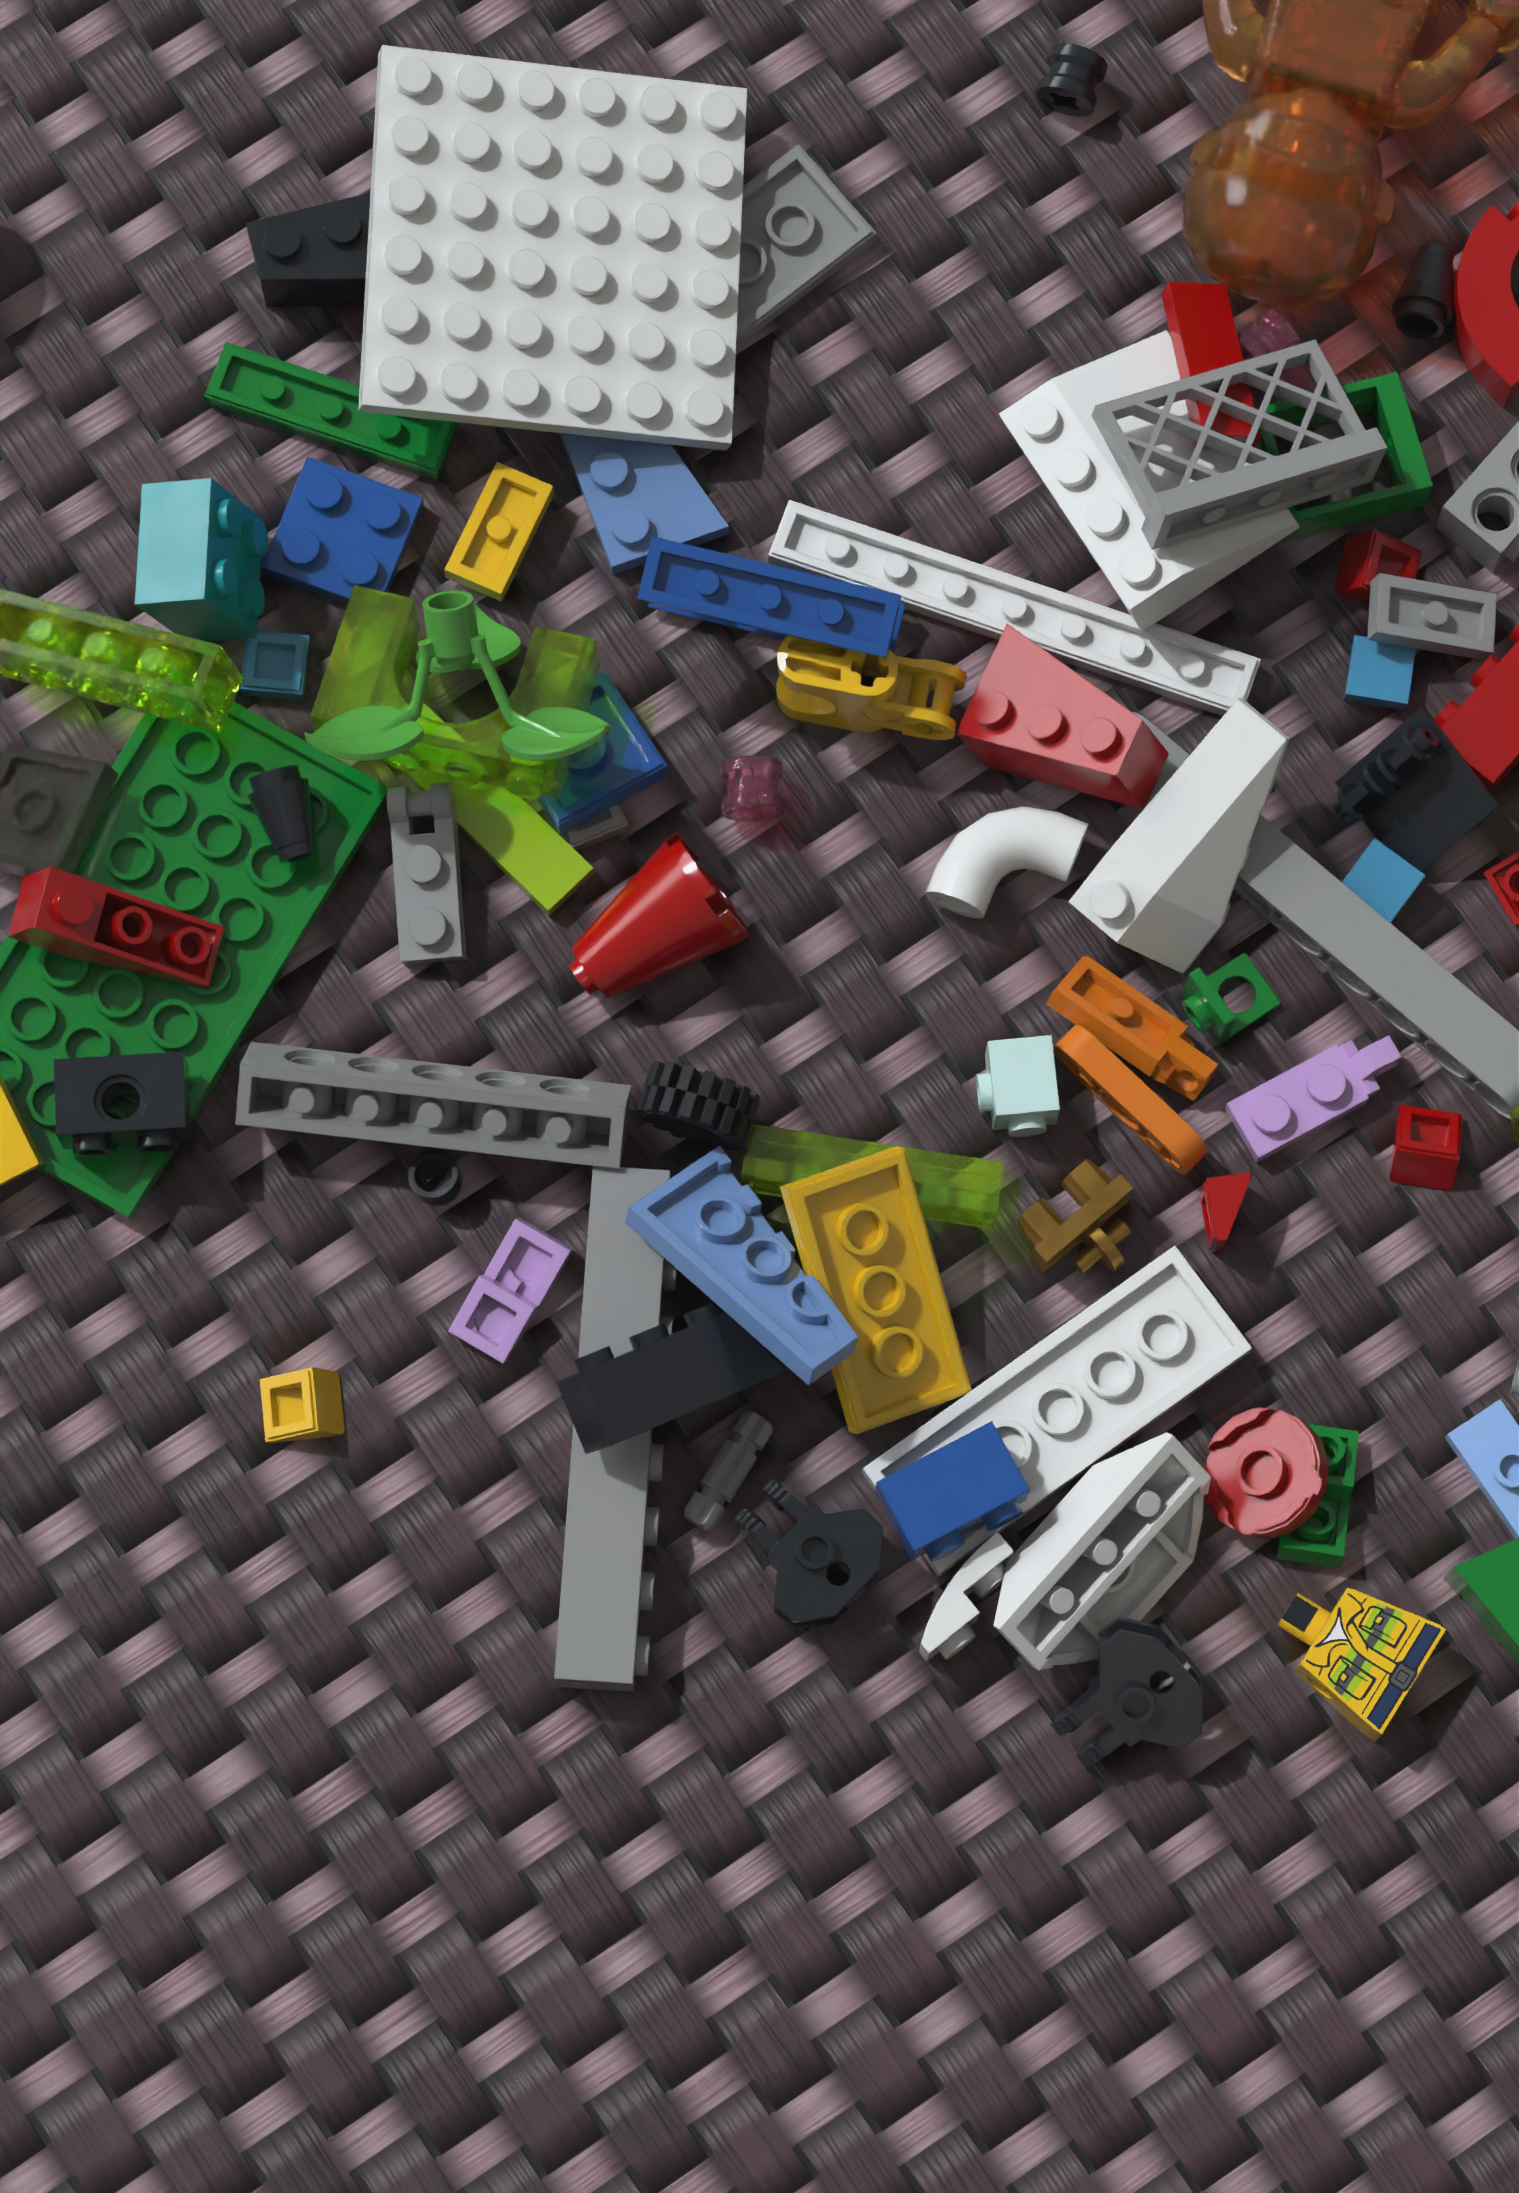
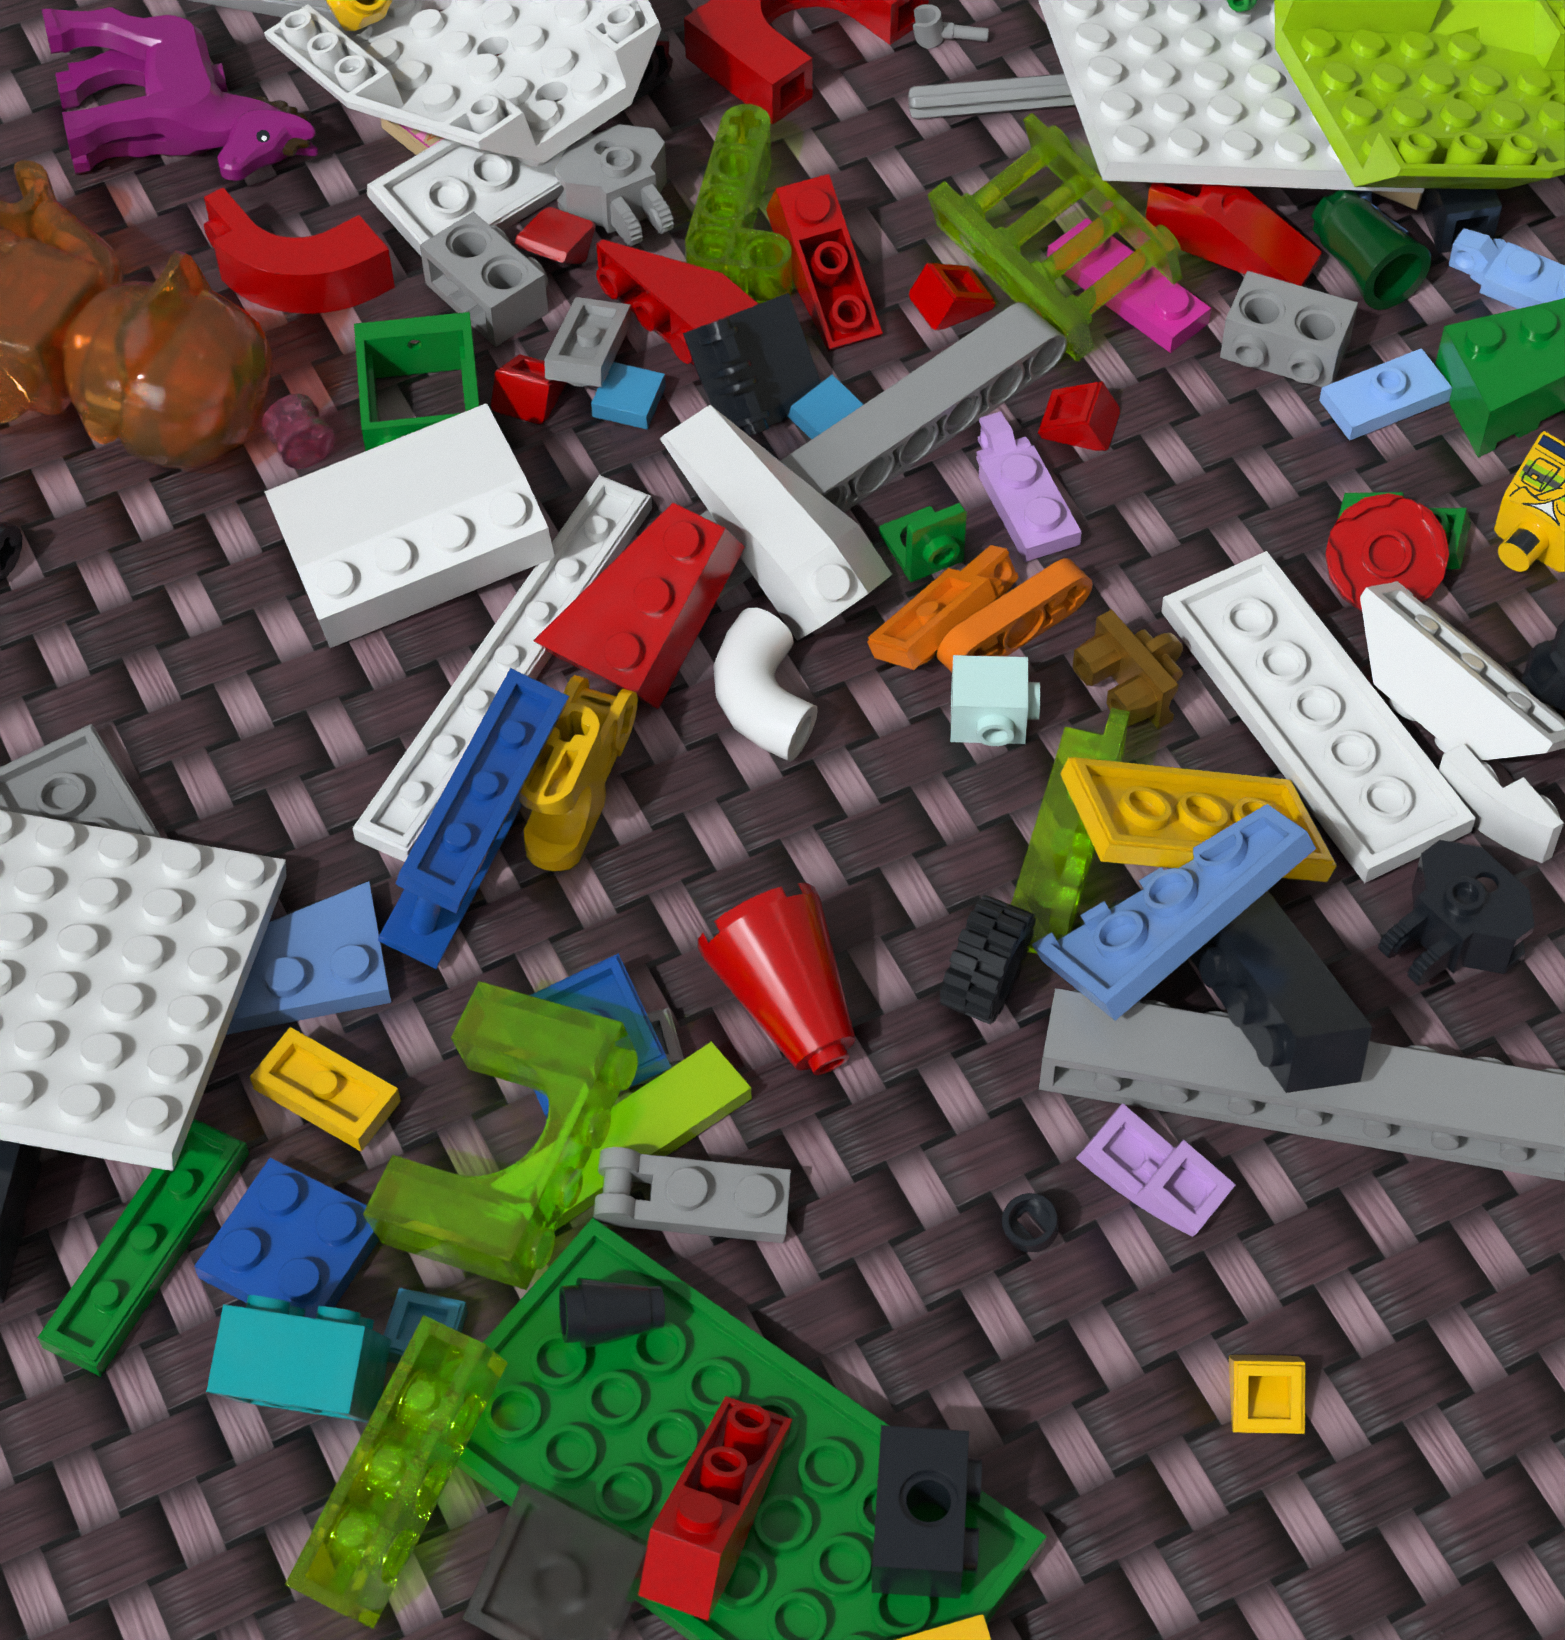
camera: 80 degrees left, 20 degrees down
light grey brick [235,1042,631,1169] -> none
bright green plant [304,590,611,761] -> none
light grey axle [684,1410,773,1532] -> none
clear pink wheel [720,755,784,822] -> none
blue brick [875,1421,1030,1562] -> none
light grey fence [1091,340,1388,550] -> none
red tile [1161,281,1261,448] -> none
red slope [1199,1172,1252,1254] -> none
black cone [1392,243,1455,339] -> none

